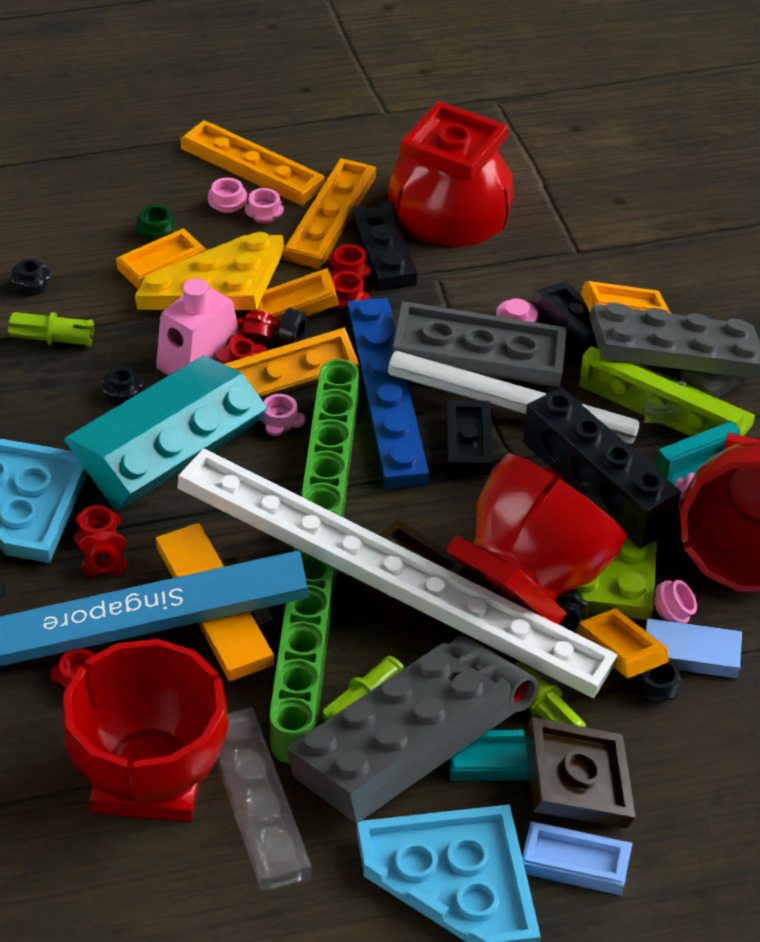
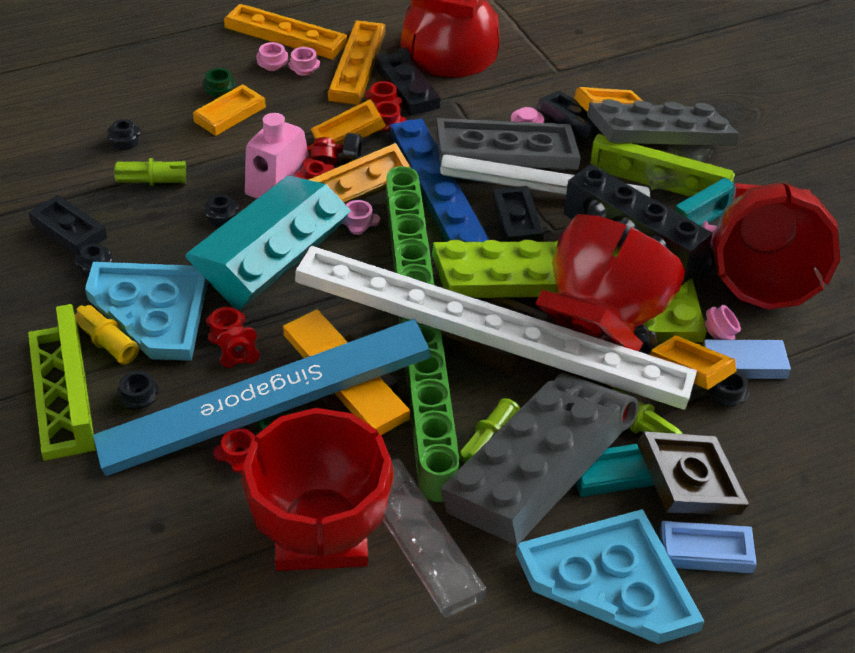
camera: 10 degrees left, 0 degrees up
yellow plate [135,232,284,310] -> none
none -> lime plate [432,240,558,298]

